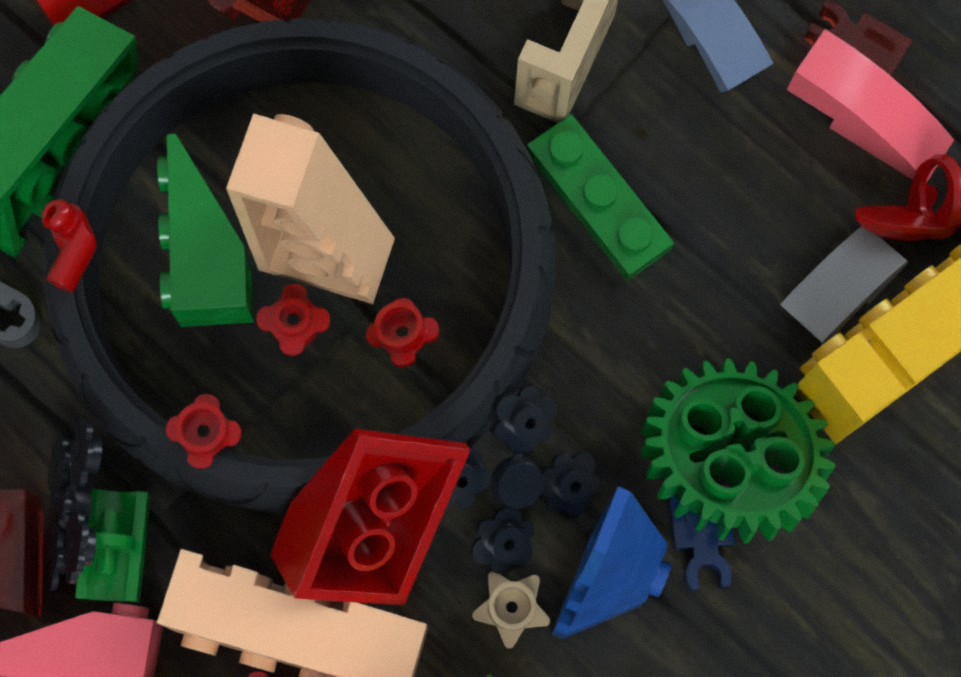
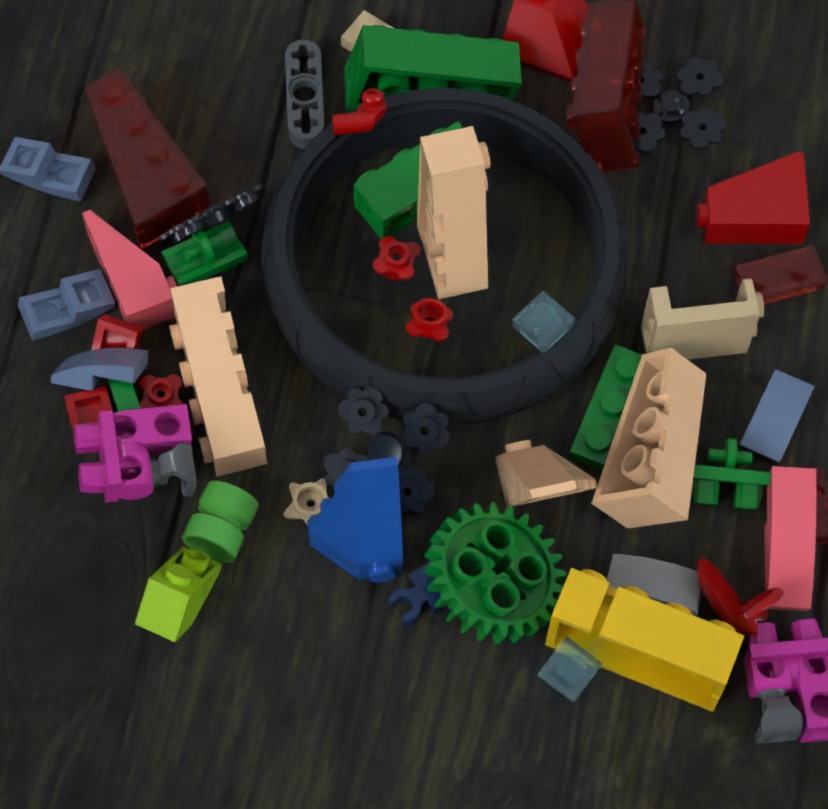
camera: 60 degrees right, 10 degrees down
red plate [166,394,242,469] -> none
red slope [270,429,471,605] -> none
none -> light nougat wedge [495,440,598,508]
none -> clear light blue plate [512,291,575,353]
none -> clear light blue plate [538,636,603,702]
none -> light nougat wedge [591,348,706,528]
none -> green hips [692,437,771,510]

